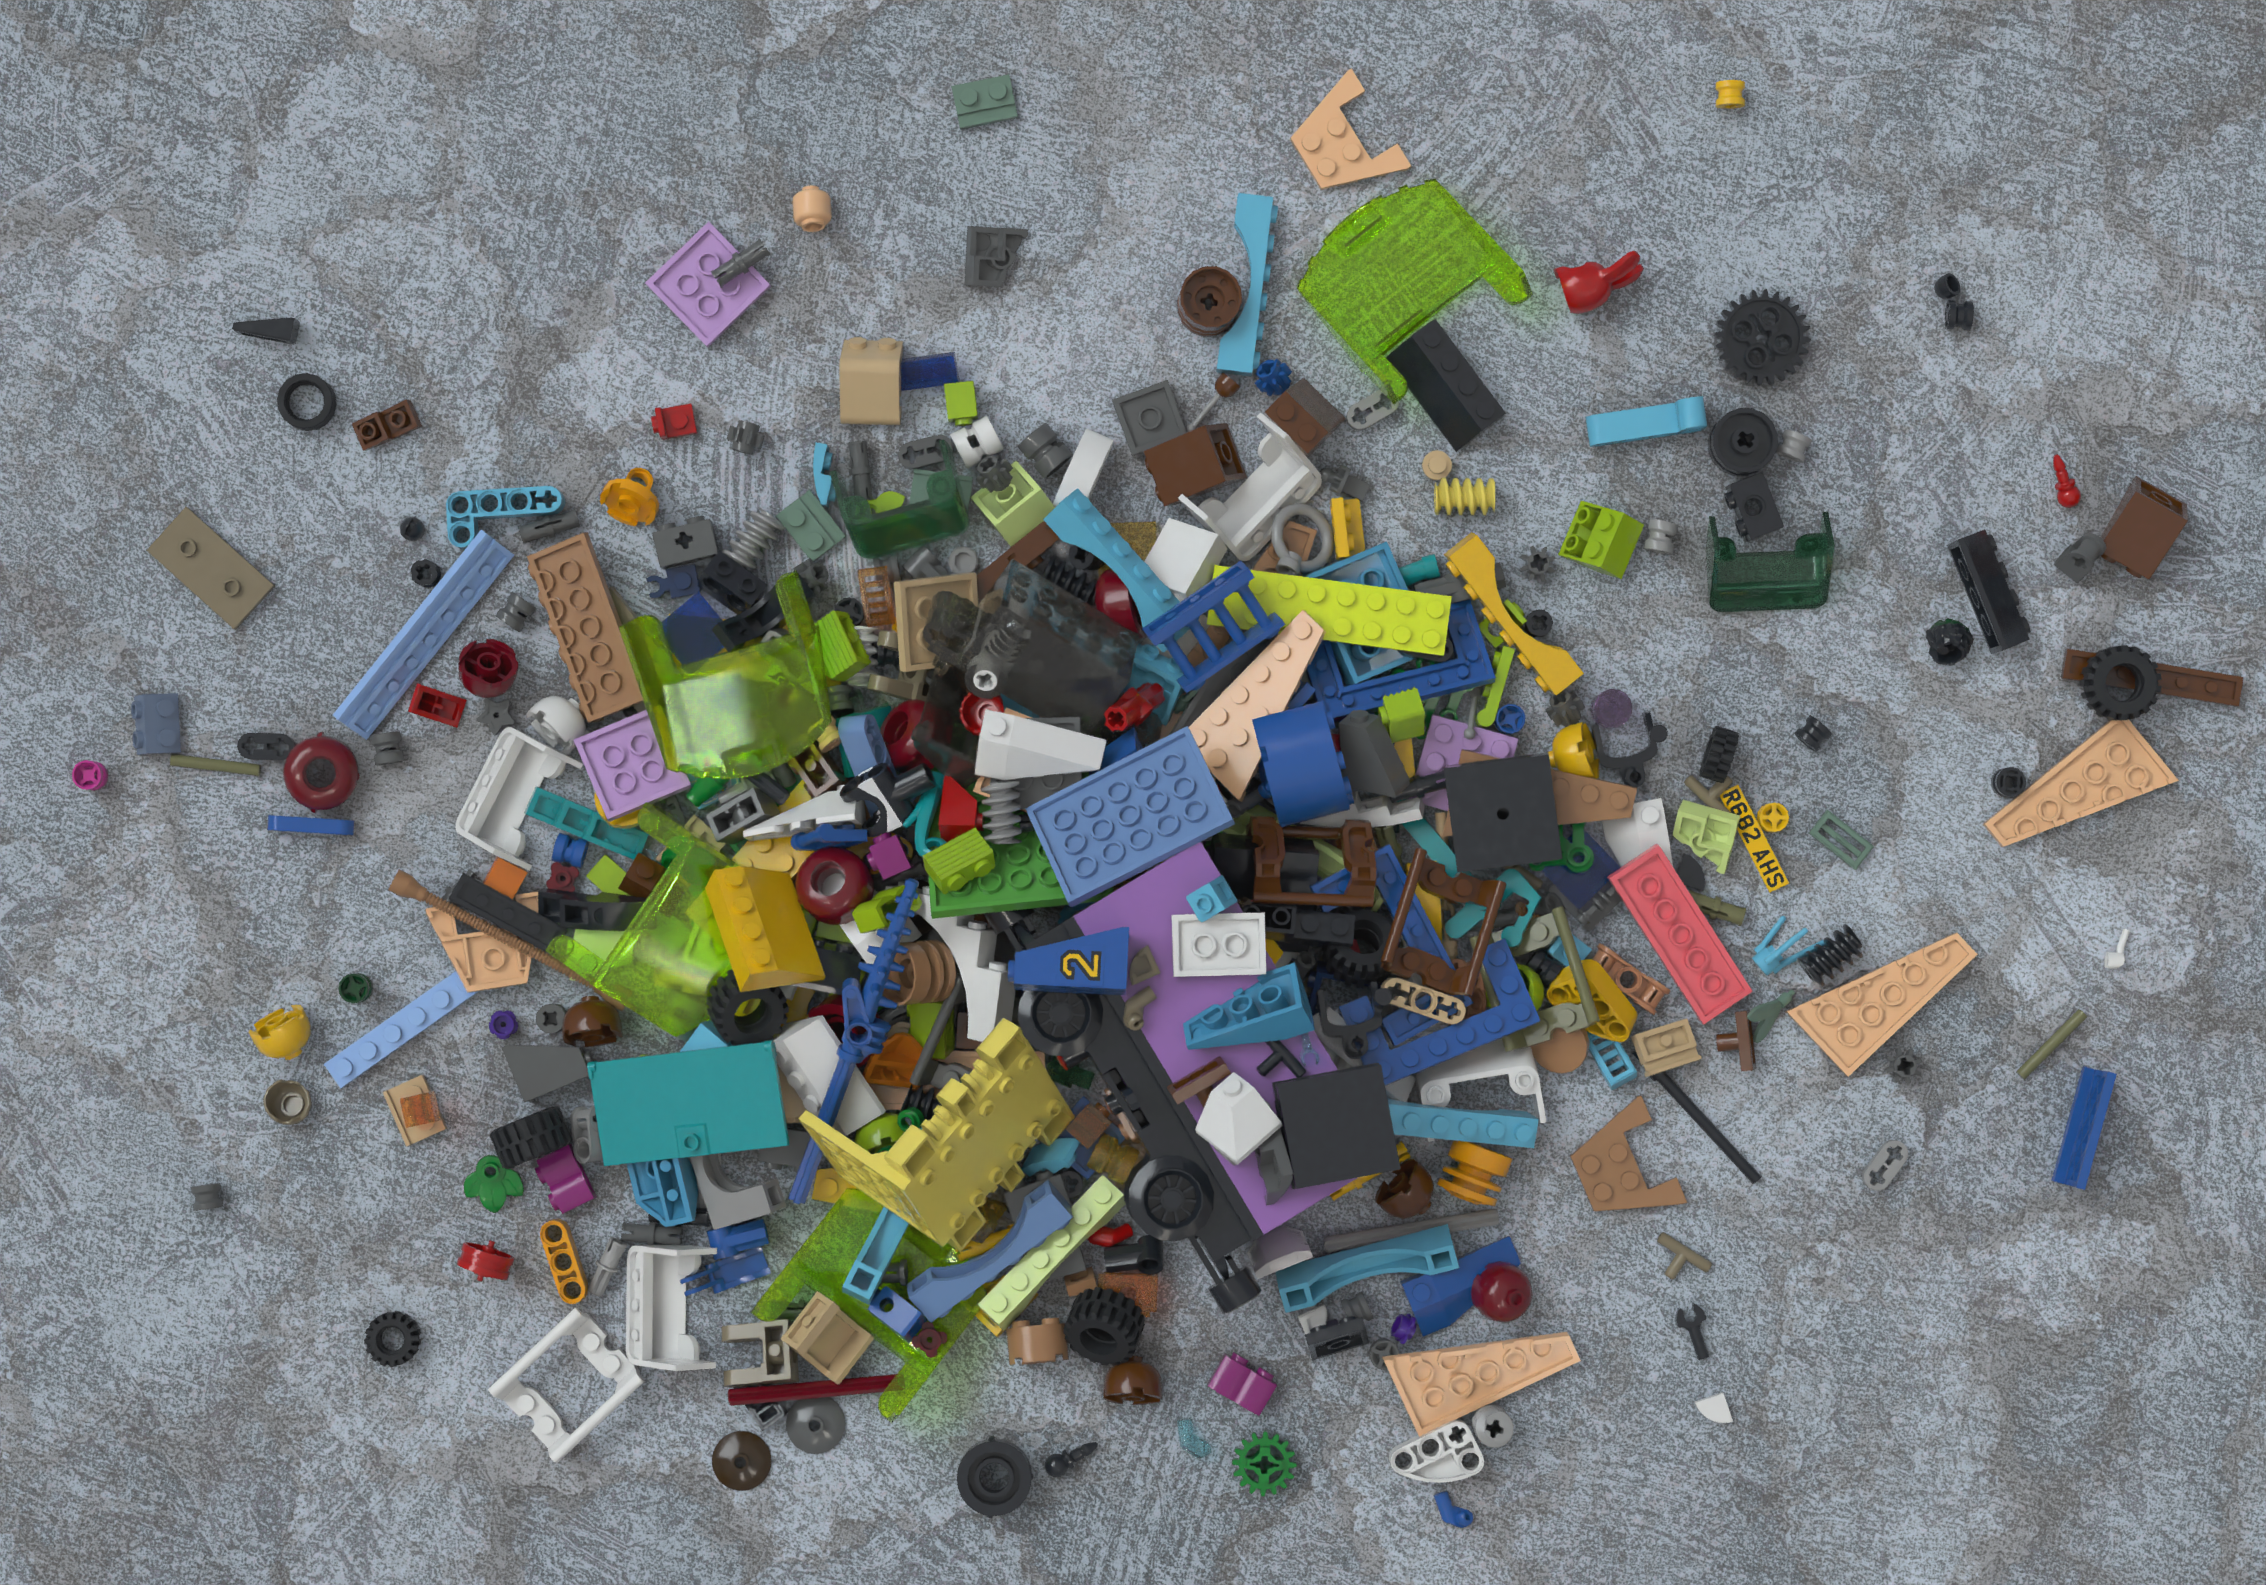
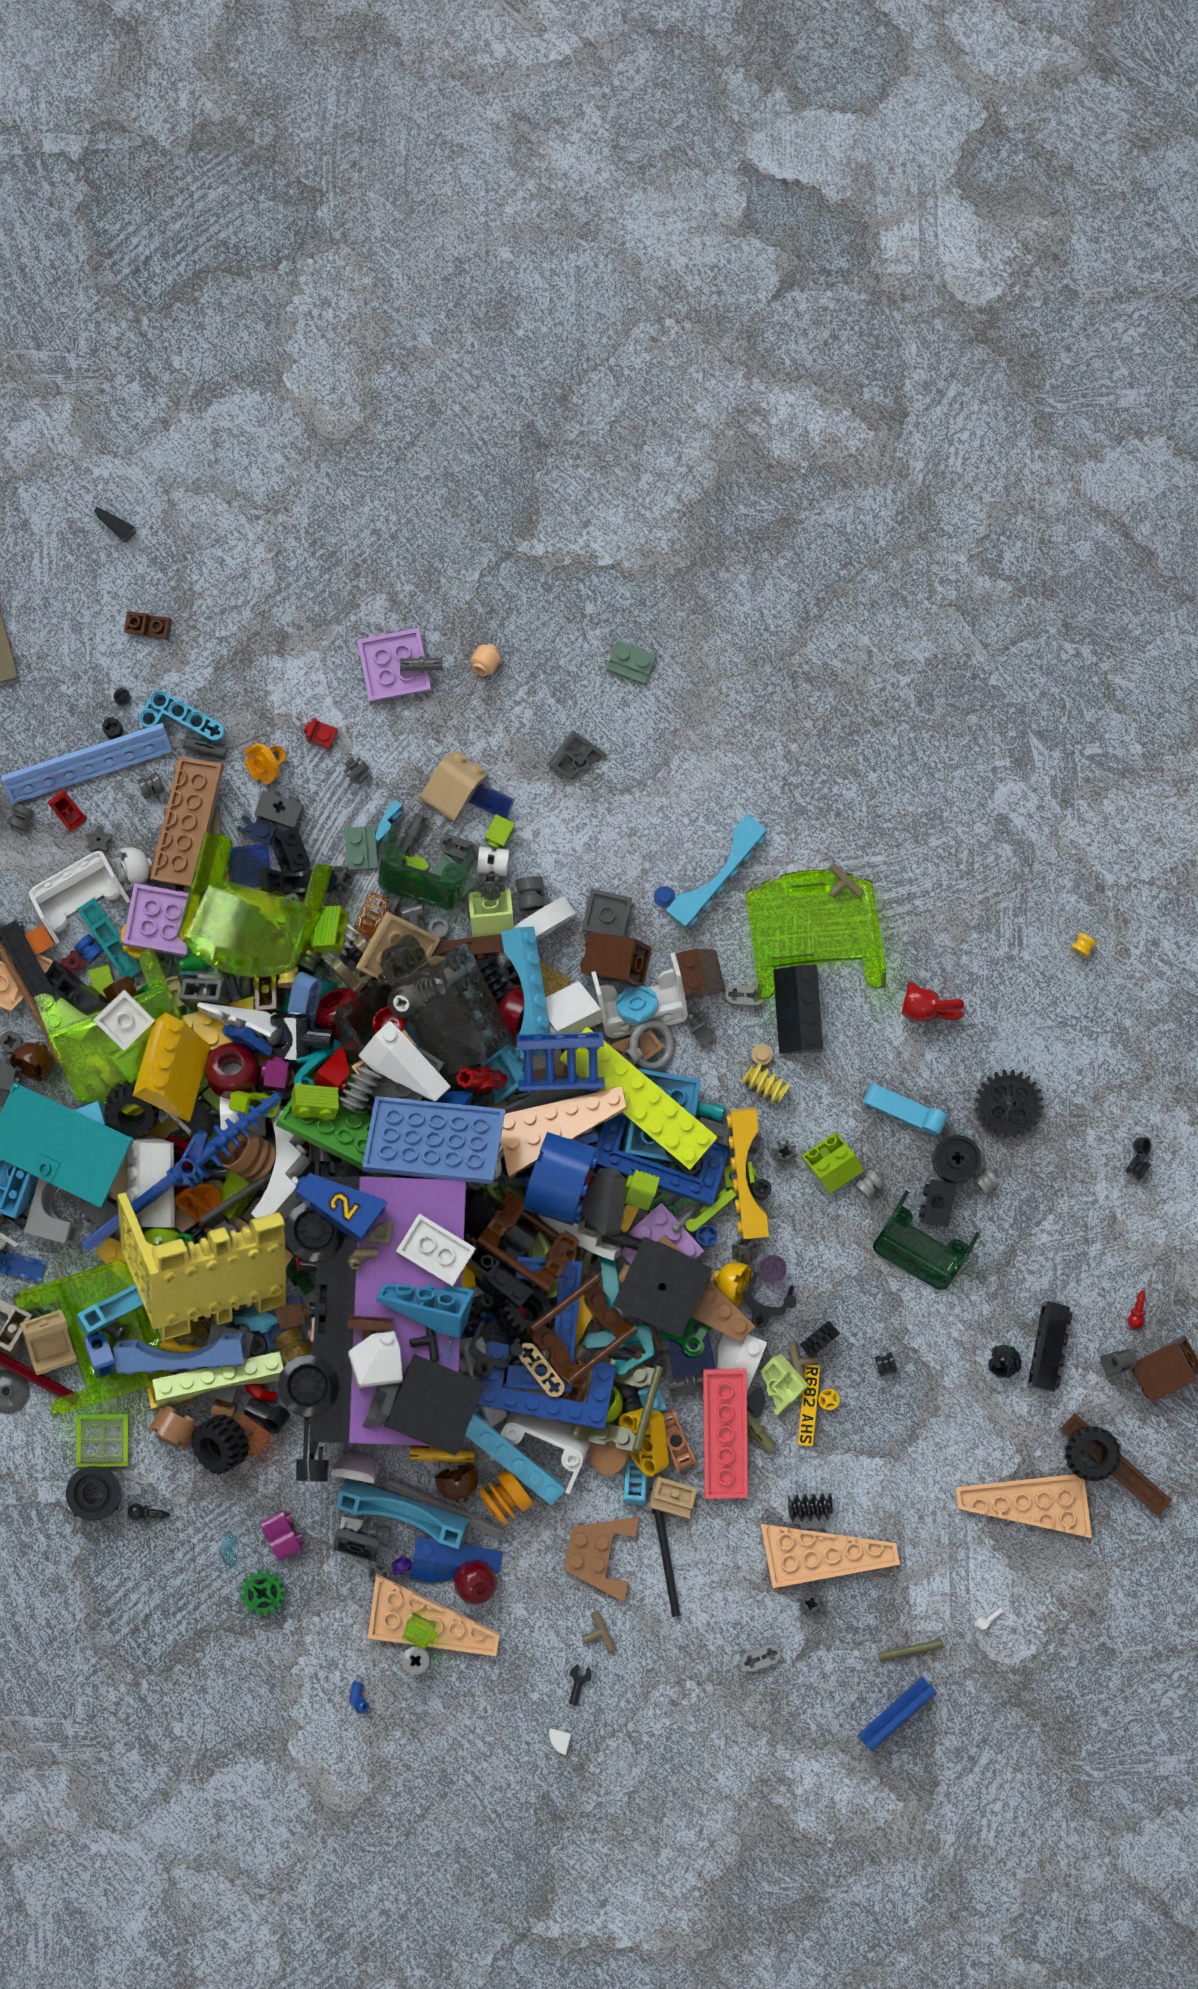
camera: 25 degrees right, 5 degrees down
black tyre [277,373,337,431] -> none
dark red cylinder [458,639,518,698] -> none
blue piece [706,1219,770,1260] -> none
light grey piece [722,506,785,569] -> none
black wheel [835,597,865,626] -> none
dark red plate [912,1322,947,1358] -> none
reddish brown cylinder [1103,1356,1162,1405] -> none
reddish brown wheel [1177,266,1242,337] -> none
hinge [1185,372,1241,433] -> none
medium azure bracket [1186,875,1238,922] -> none
blue gear [1255,359,1292,397] -> none
light nougat wing [1290,68,1411,190] -> none
yellow bracket [1330,497,1365,560] -> none
white beam [1389,1419,1484,1483] -> none
reddish brown tile [1716,1010,1757,1071] -> none
sand green piece [1747,990,1795,1043] -> none
medium azure plant [1752,916,1824,975] -> none
sand green tile [1808,810,1874,870] -> none
black wheel [1991,767,2026,798] -> none
none -> clear piece [76,1414,129,1467]
none -> white plate [93,989,155,1050]
none -> clear neon green brick [402,1613,438,1649]
none -> medium azure tile [616,986,659,1024]
none -> blue plate [654,886,675,907]
none -> dark tan piece [829,863,864,898]

